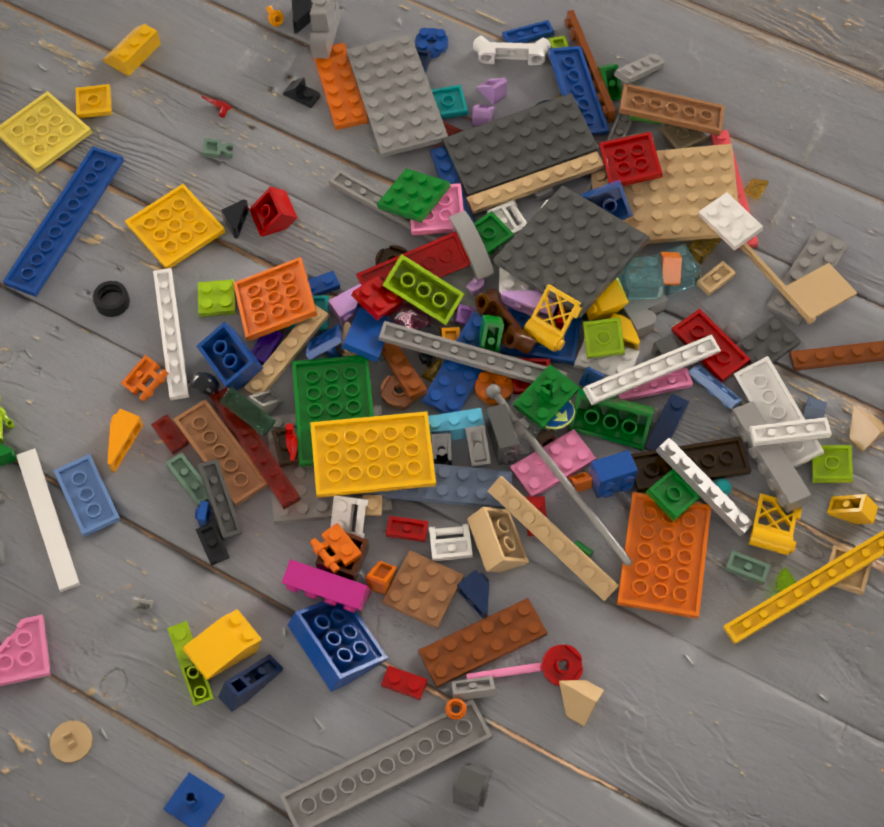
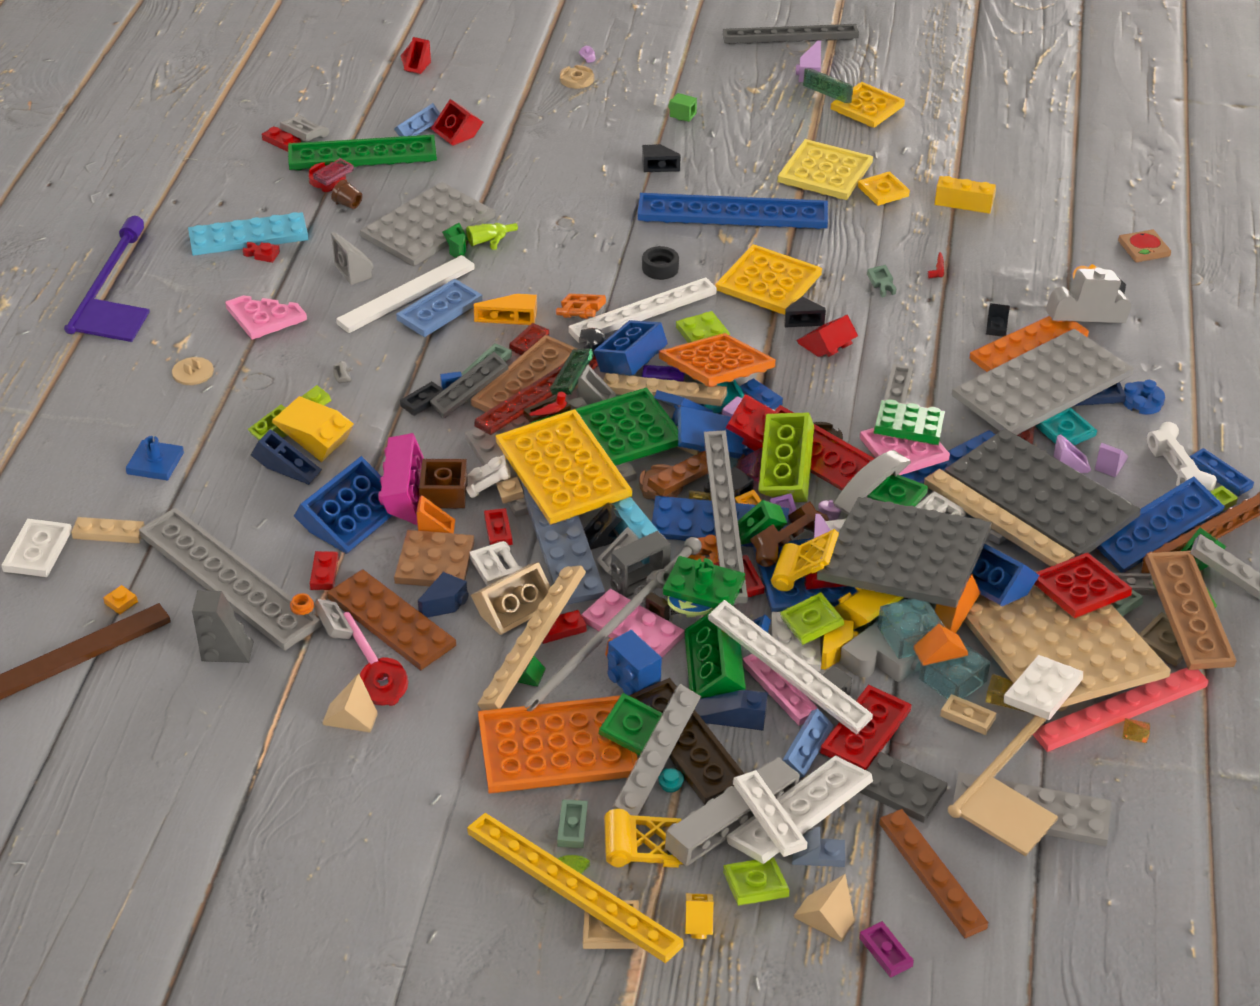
camera: 70 degrees right, 20 degrees down
orange plate [310,523,362,574] -> none

